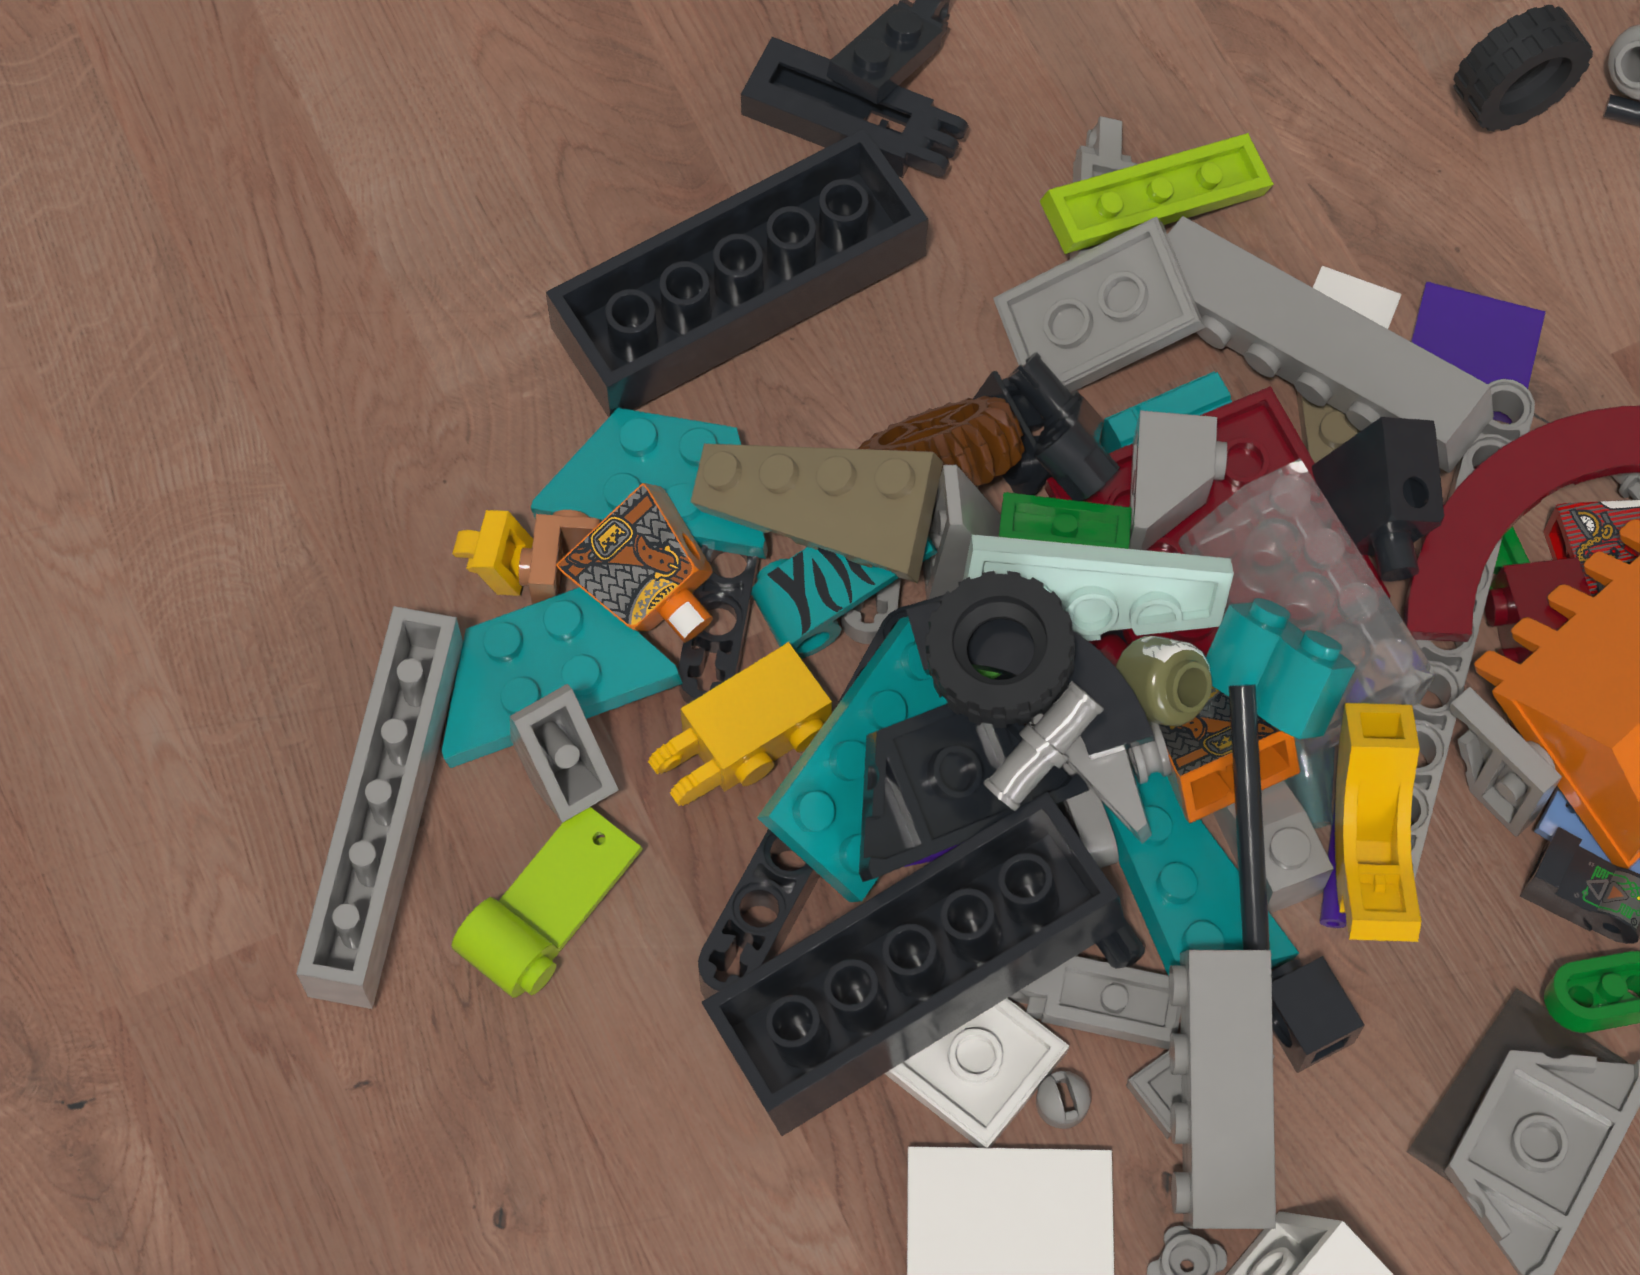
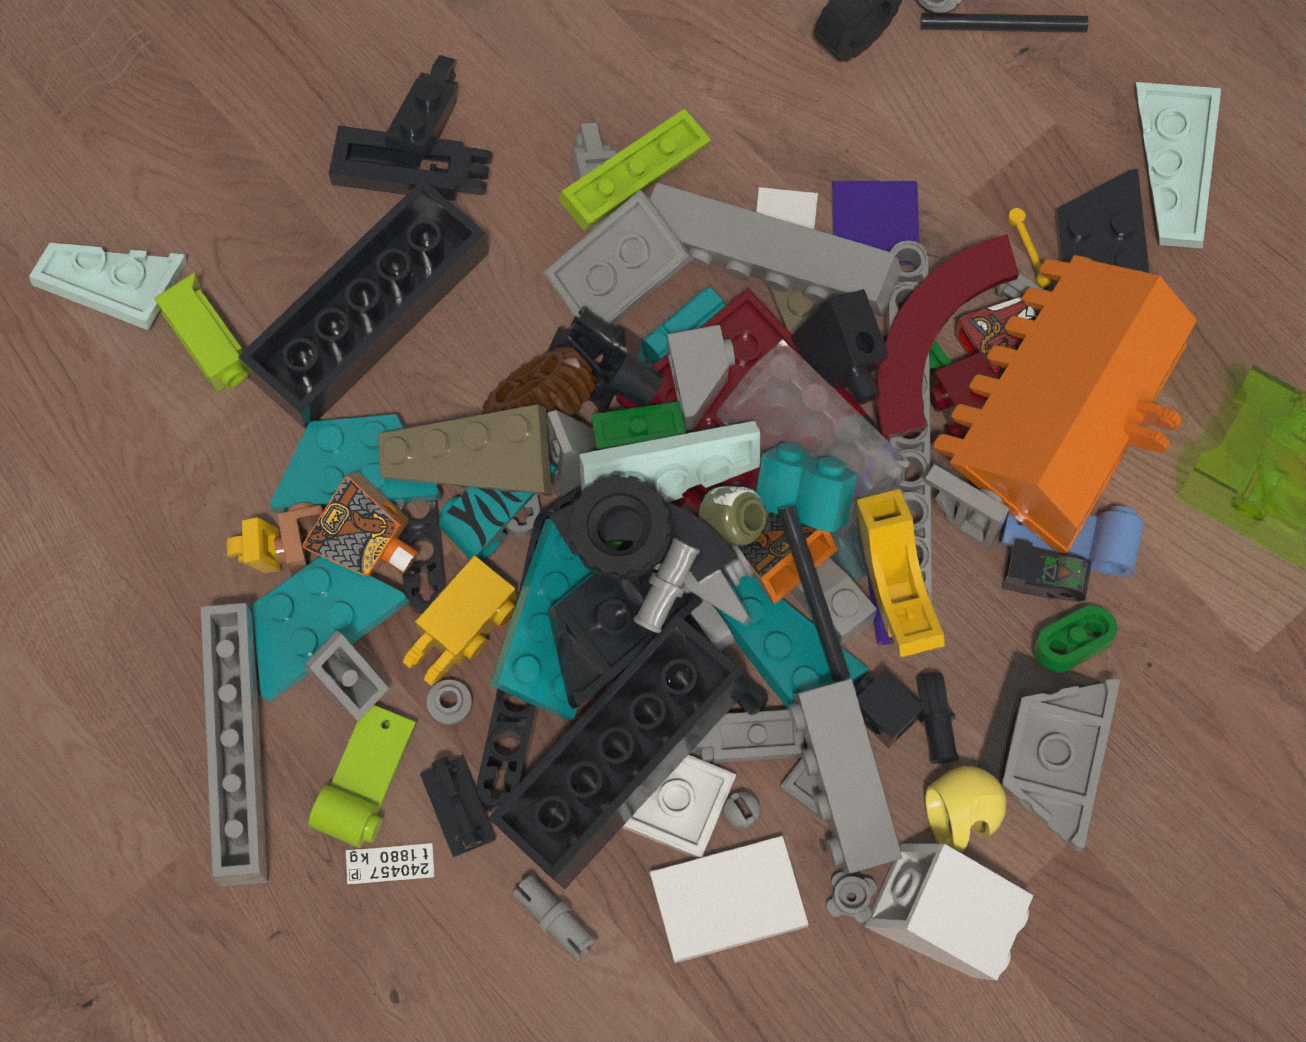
camera: 15 degrees left, 5 degrees up
none -> light aqua wing [29,243,187,330]
none -> lime window [154,272,247,393]
none -> white sticker [346,843,434,884]
none -> black hinge [420,757,496,858]
none -> light grey plate [426,680,472,725]
none -> light grey pin [512,875,597,962]
none -> black axle [917,672,959,764]
none -> light yellow helmet [925,766,1007,853]

